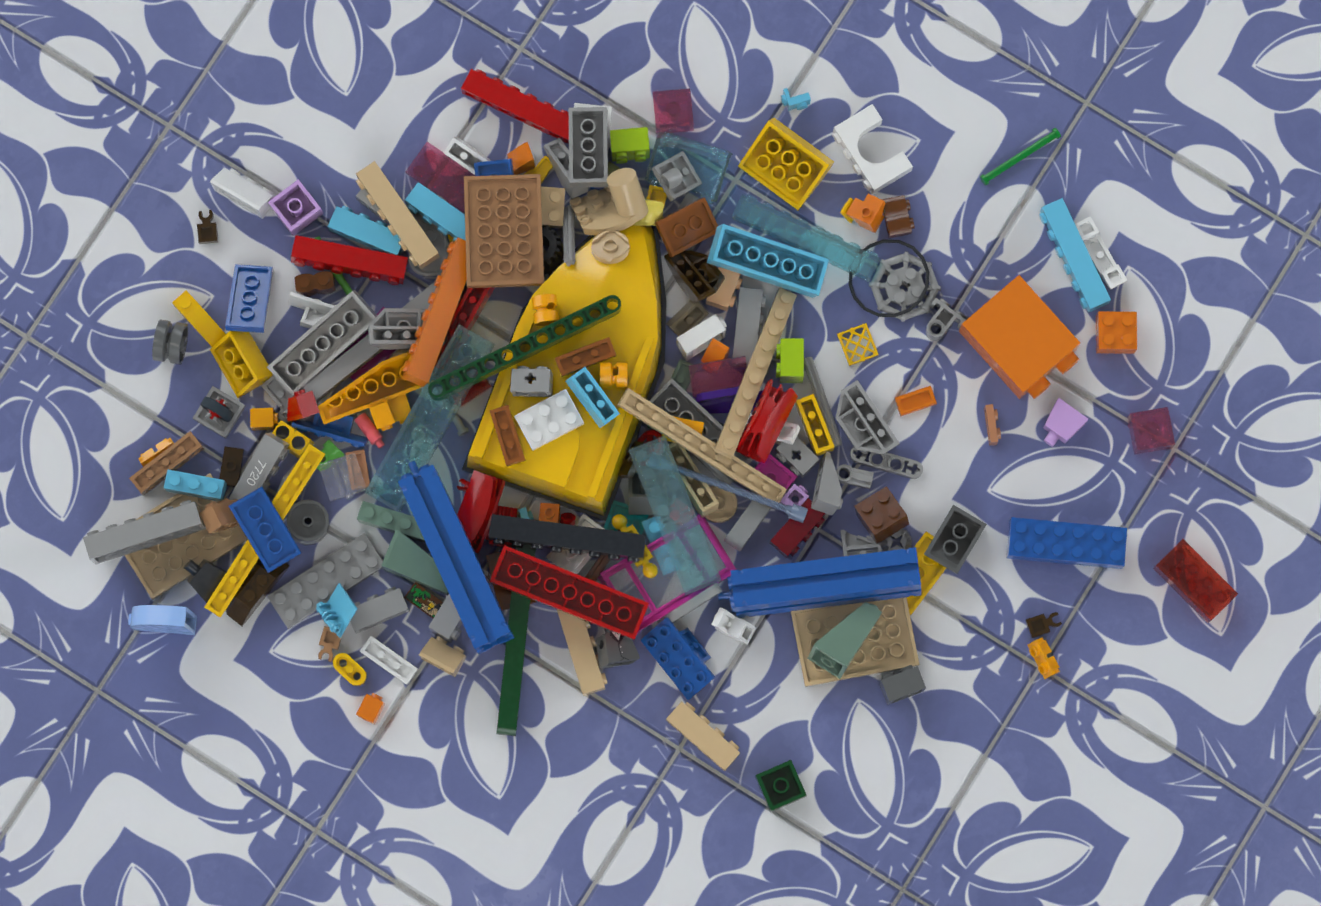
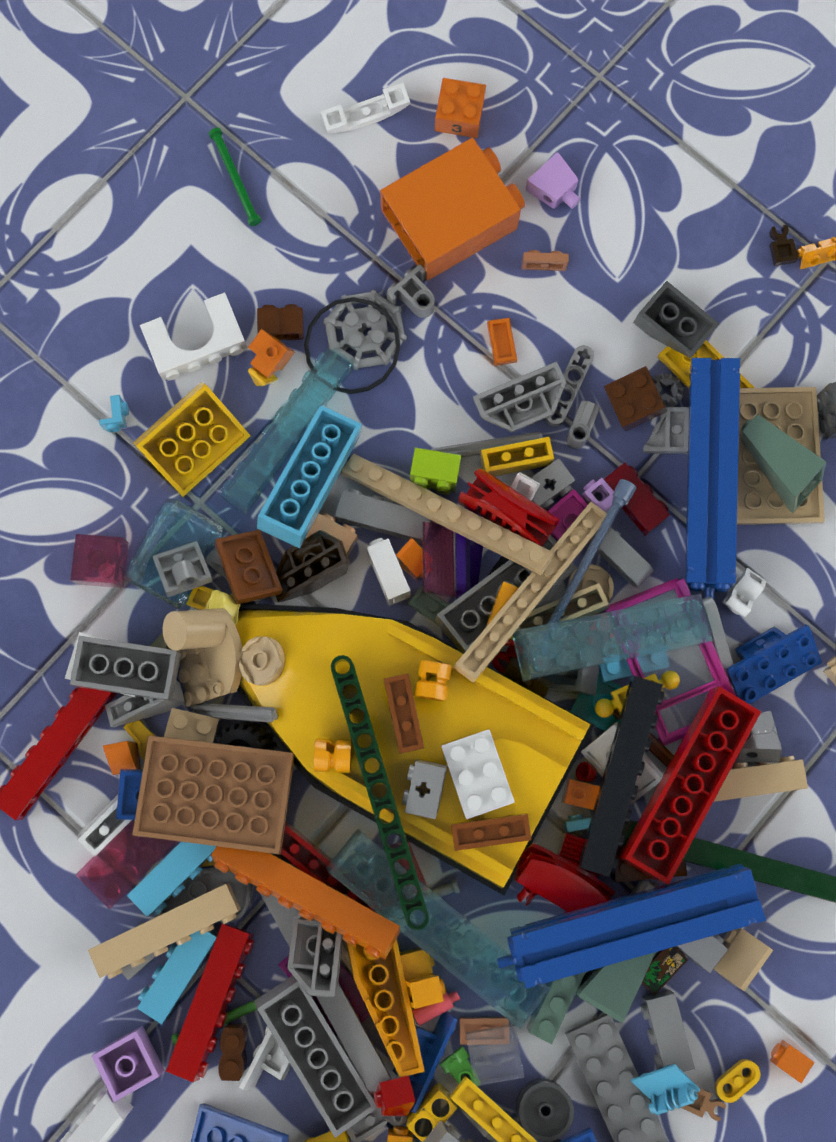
camera: 85 degrees left, 0 degrees up
white plate [360,636,418,685] -> none
medium azure brick [565,367,620,428] -> none
lime brick [610,127,650,164] -> none
dark tan slope [666,300,709,337] -> none
light grey slope [811,452,843,515] -> none
yellow window [837,323,879,366] -> none
blue brick [1006,517,1127,569] -> none
medium azure brick [1039,198,1111,313] -> none
clear pink brick [1127,407,1175,455] -> none
clear red brick [1153,539,1238,623] -> none

